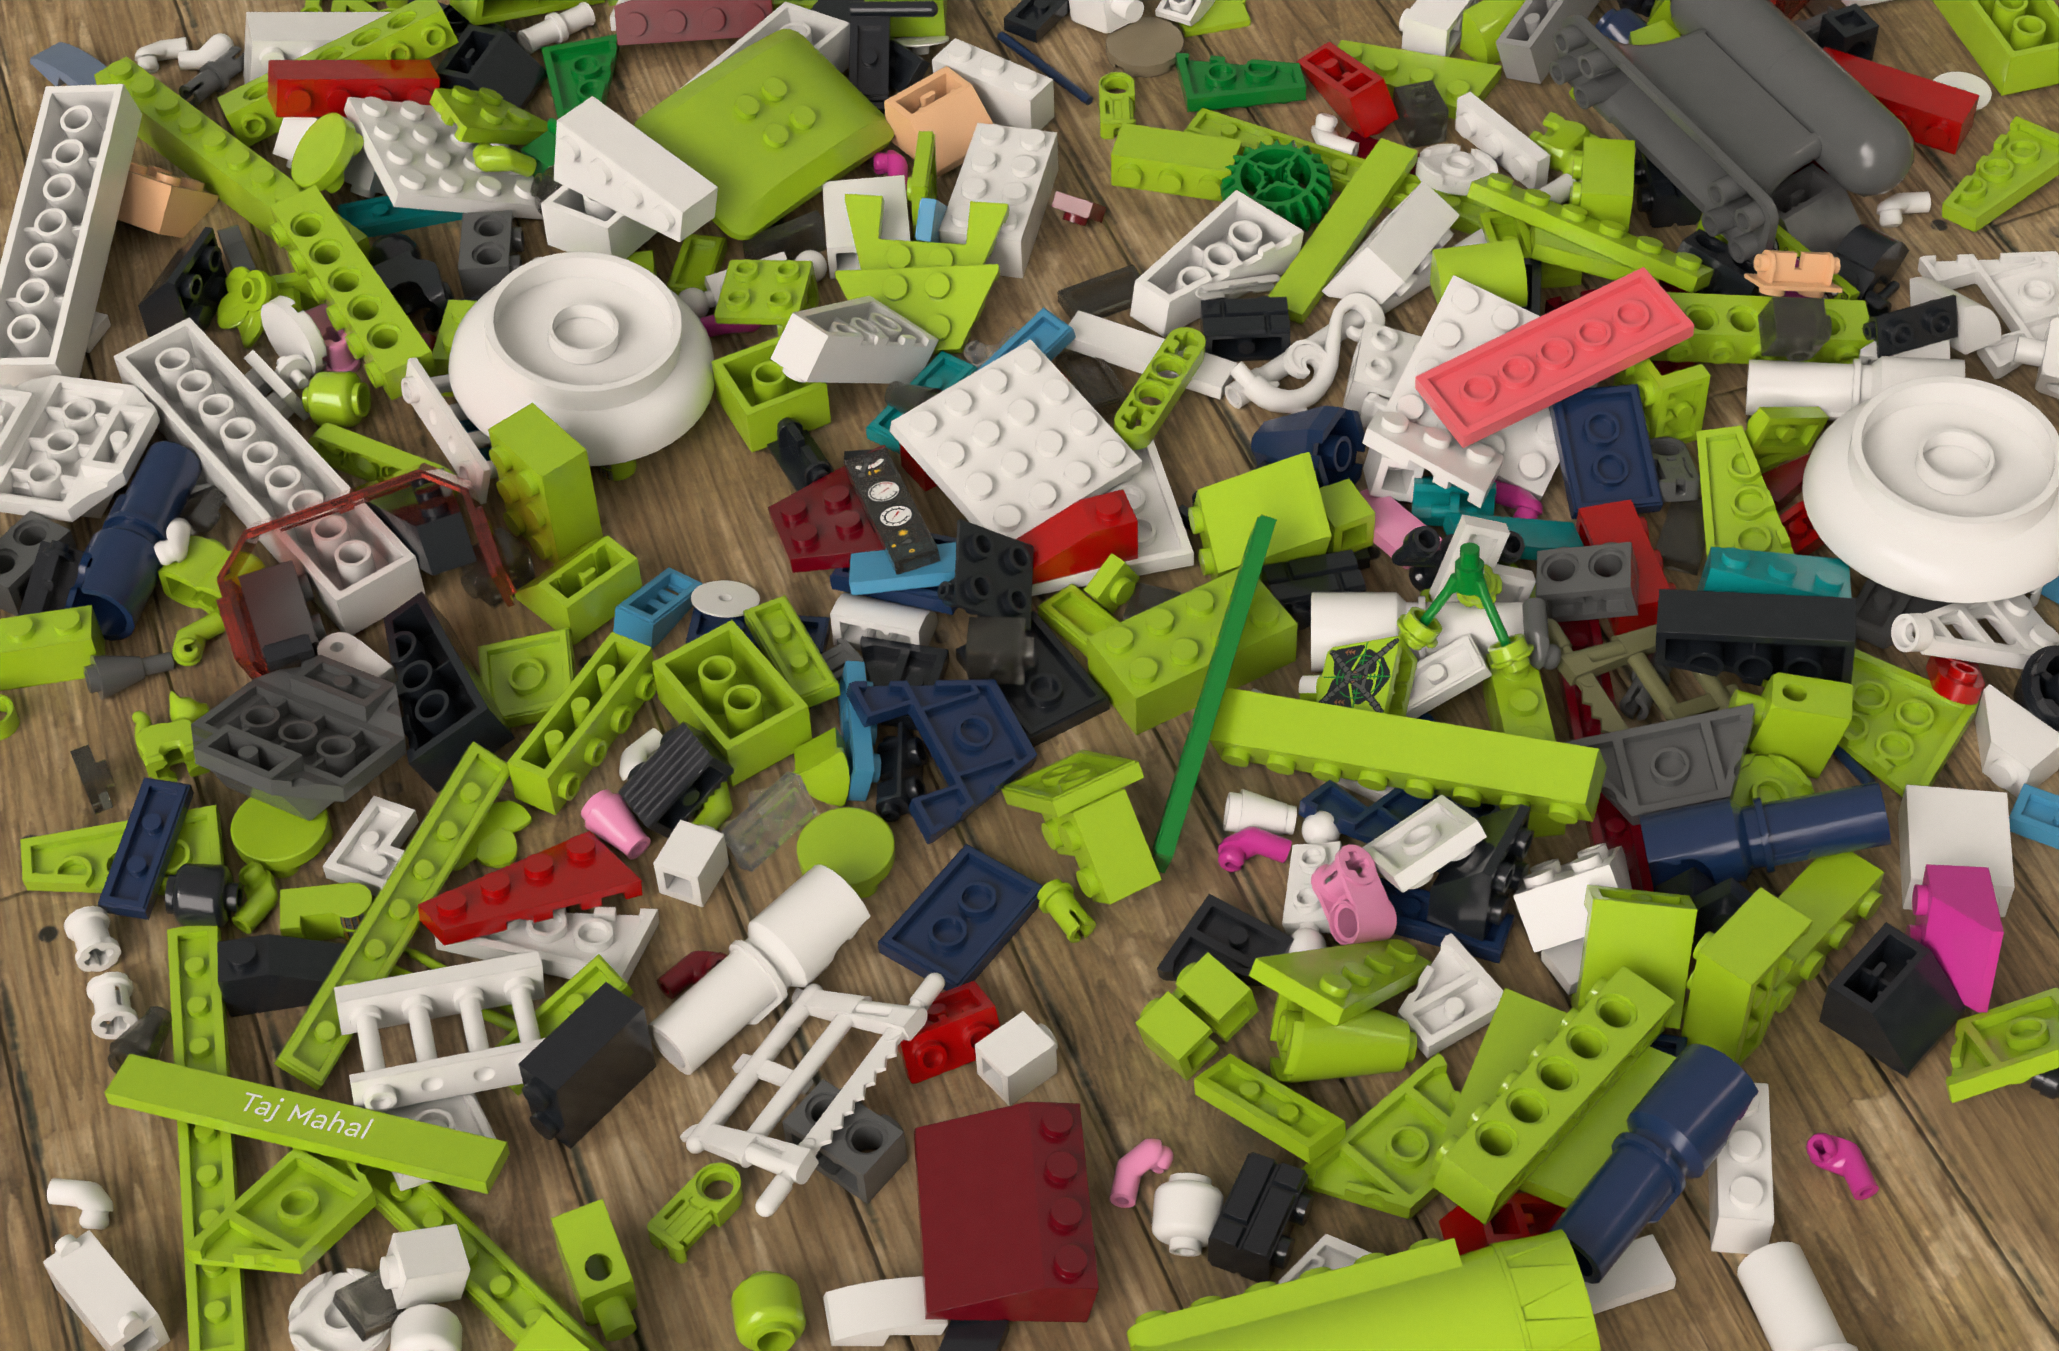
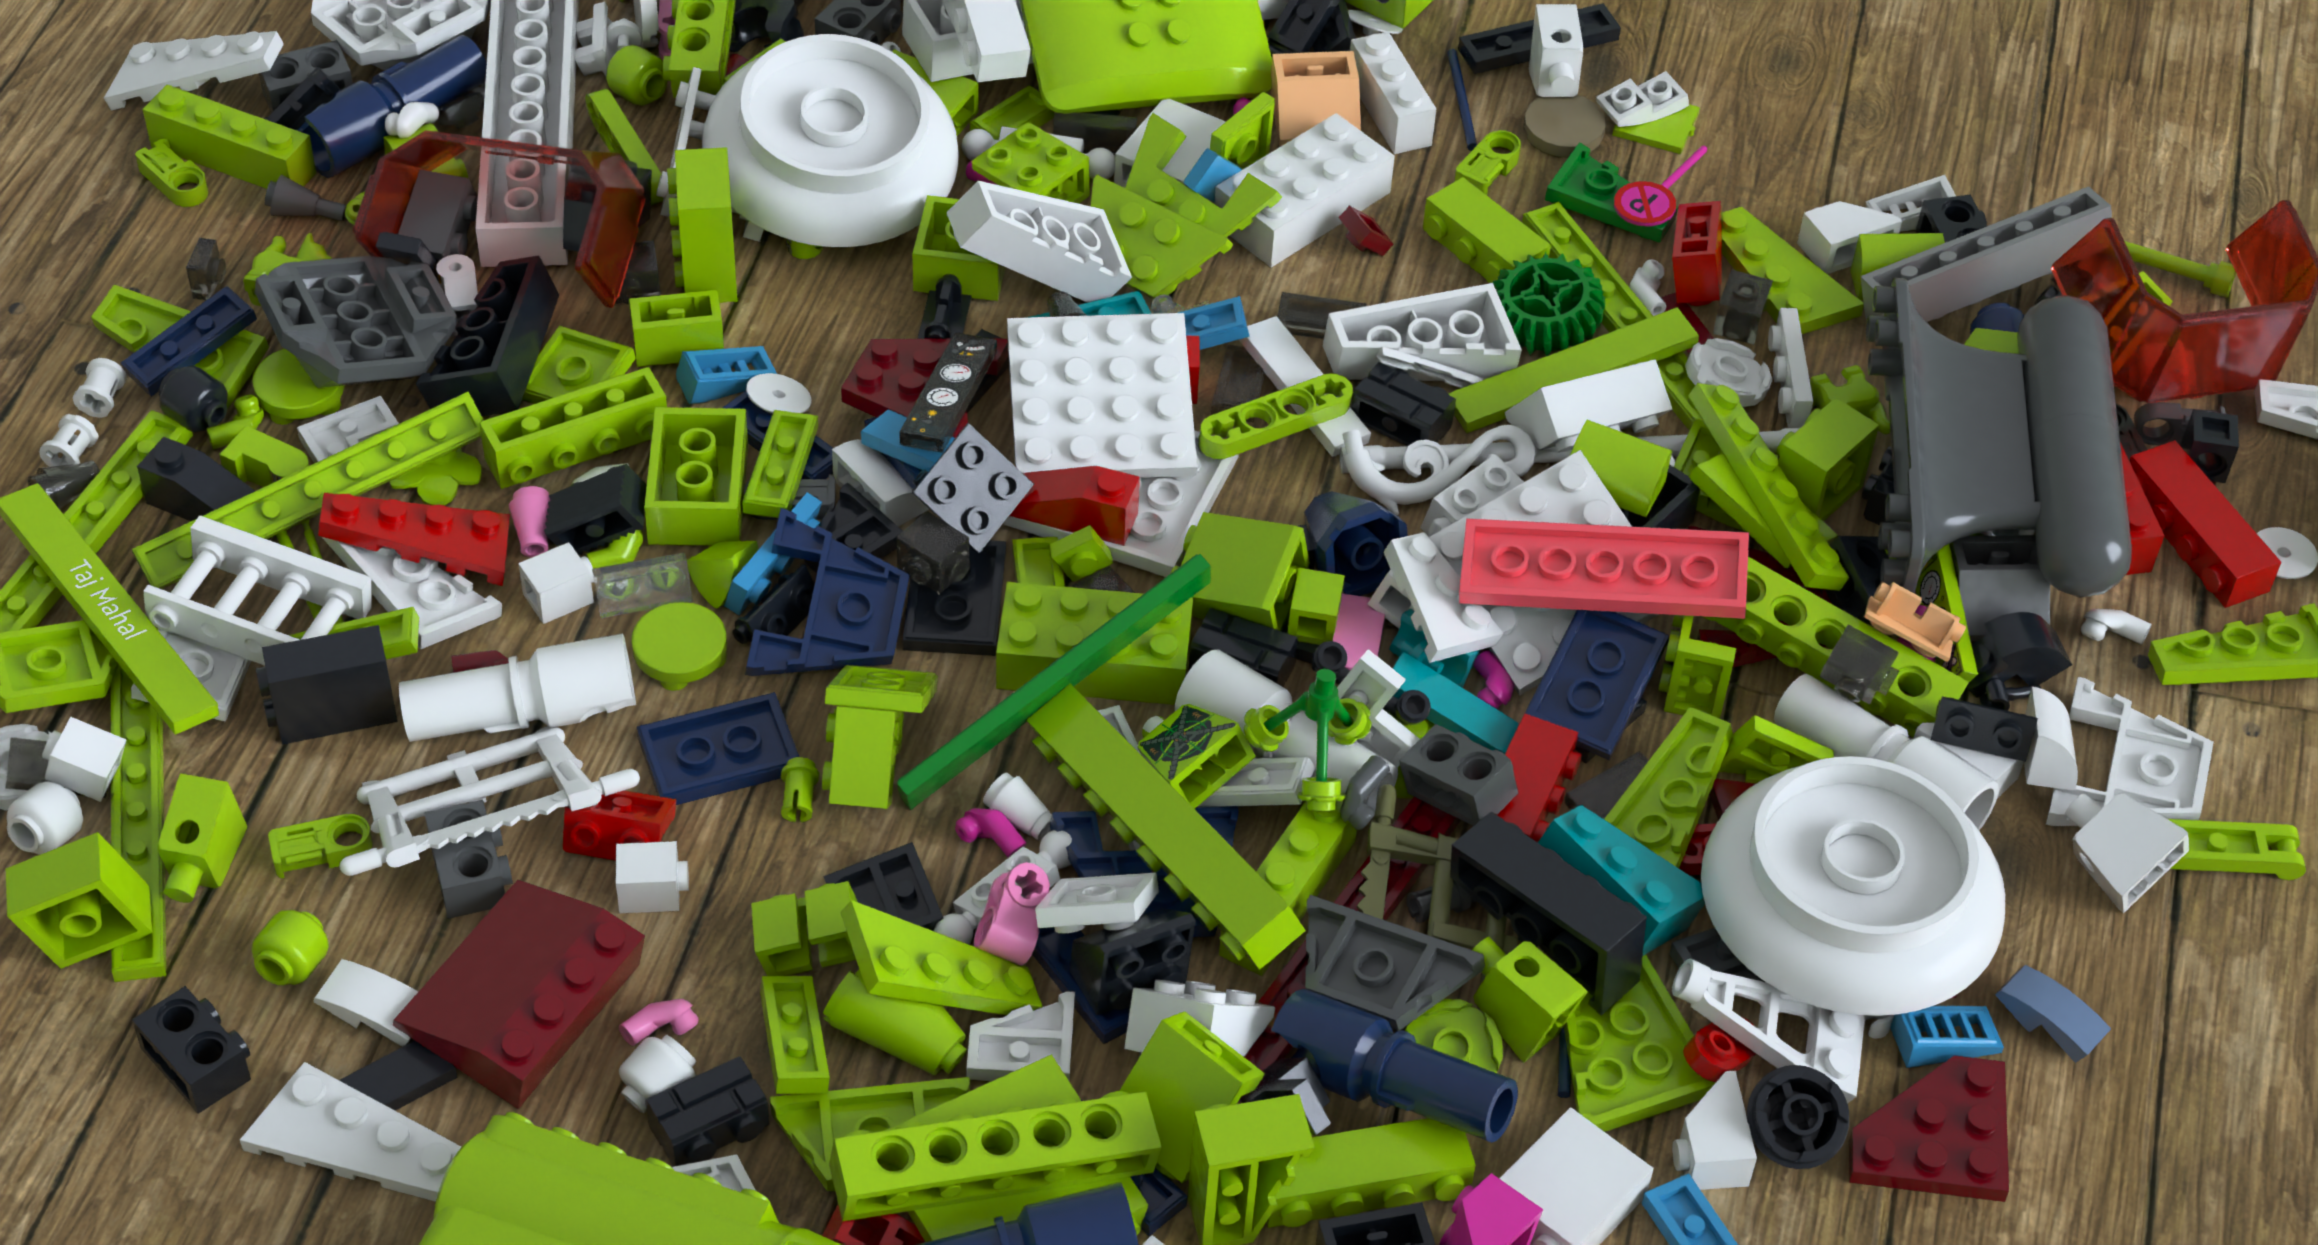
camera: 30 degrees right, 0 degrees up
dark grey piece [1650,437,1700,502] -> none
none -> piece [1614,146,1707,226]

